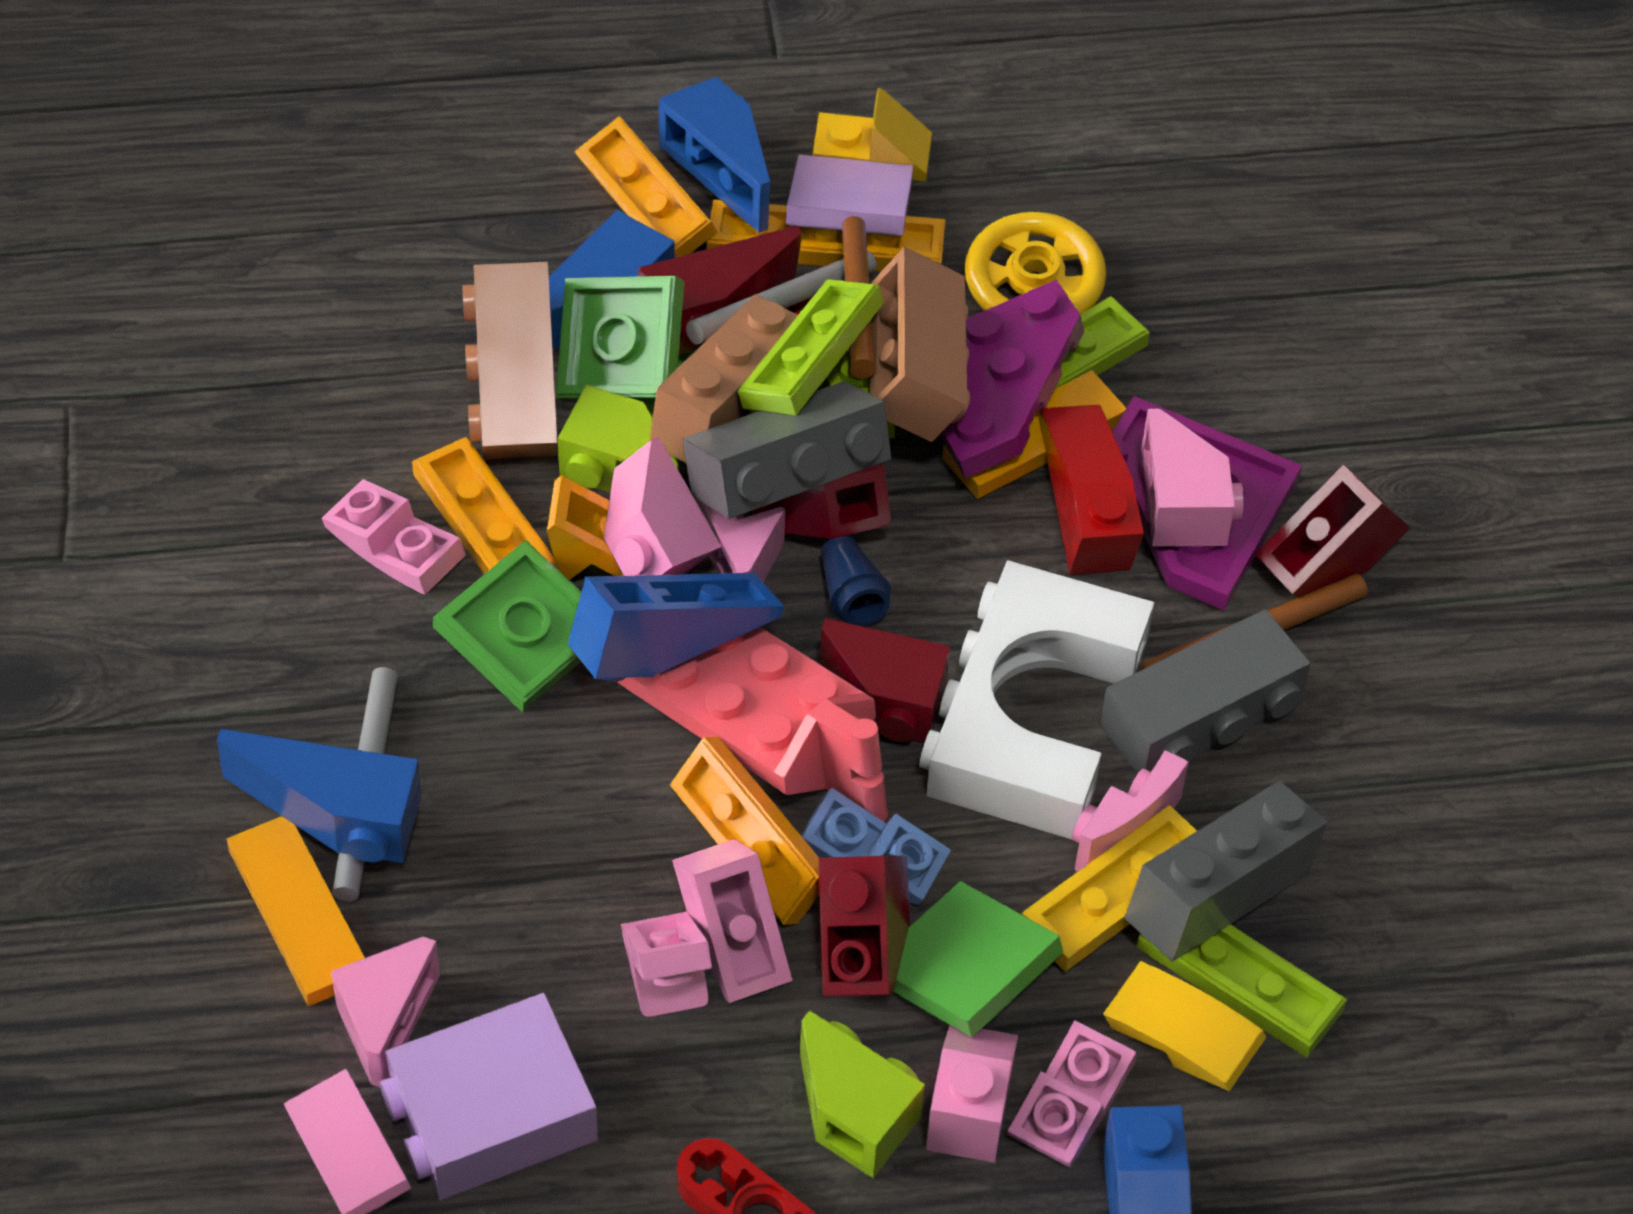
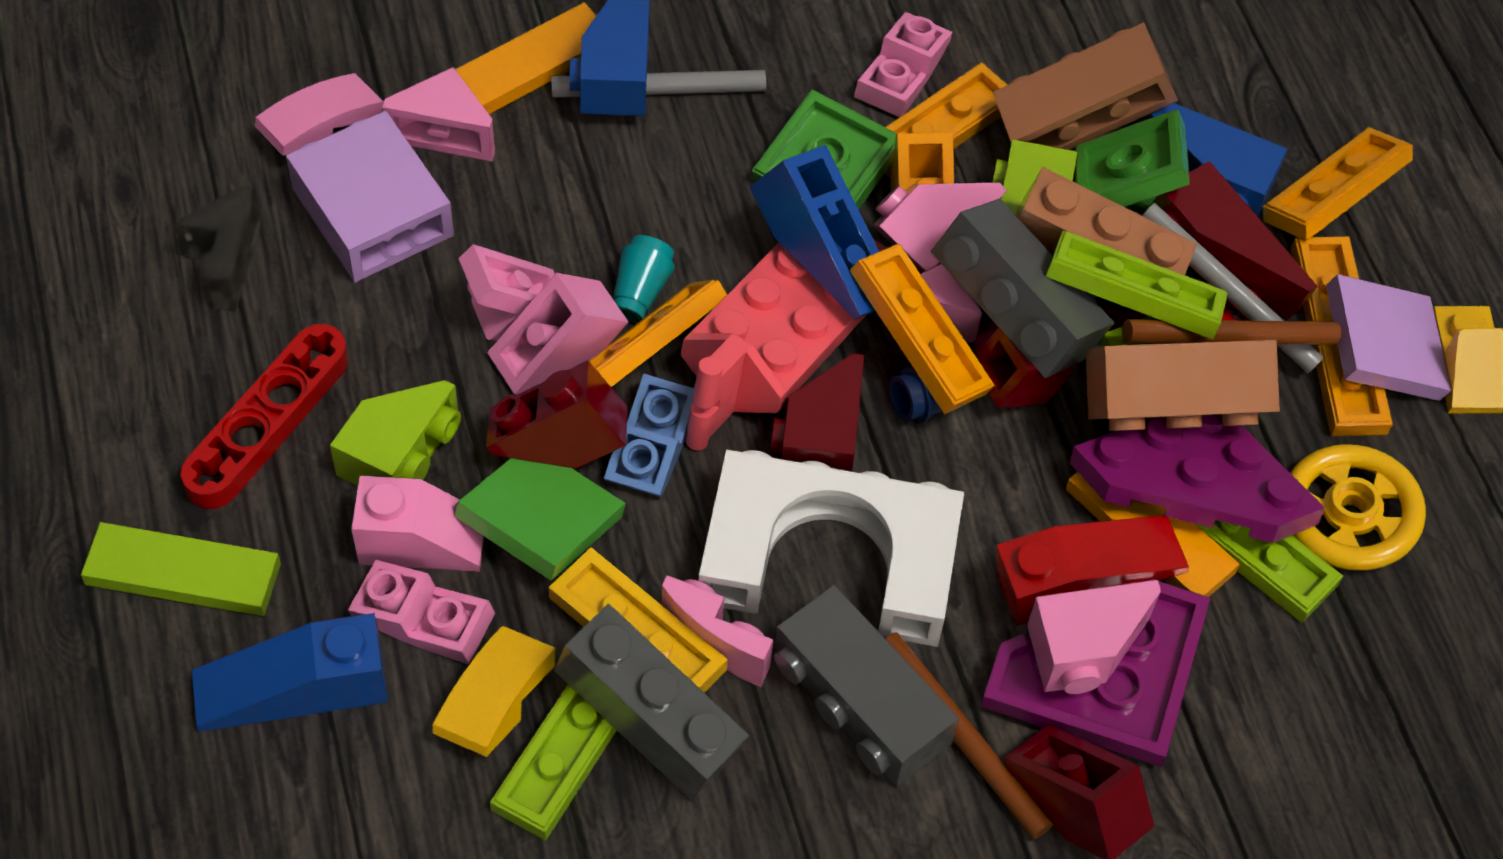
camera: 80 degrees right, 5 degrees up
blue slope [659,77,770,233] -> none
none -> teal cone [613,235,675,324]
none -> light orange tile [850,243,995,414]

